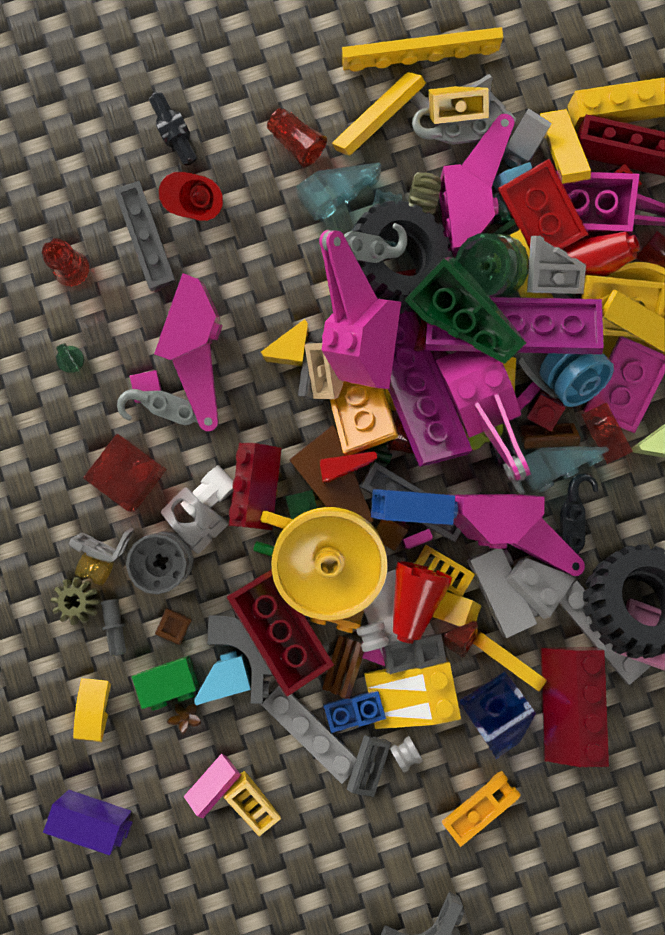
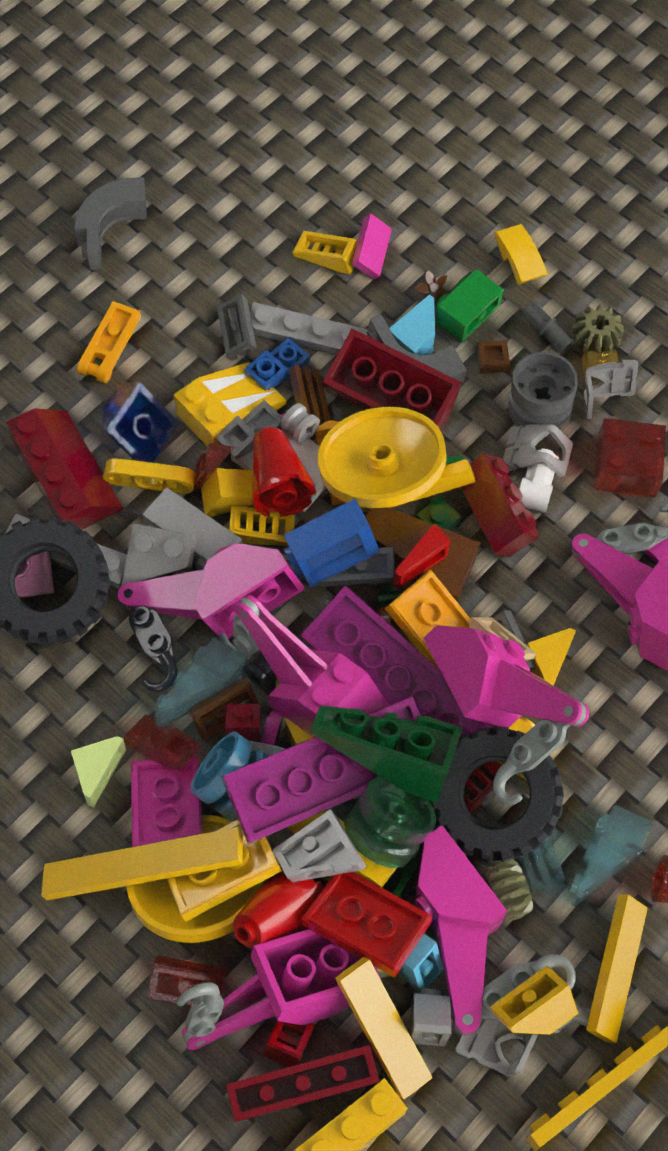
camera: 145 degrees right, 20 degrees down
dark purple brick [43,790,133,855] -> none
light grey wheel [390,736,423,773] -> none

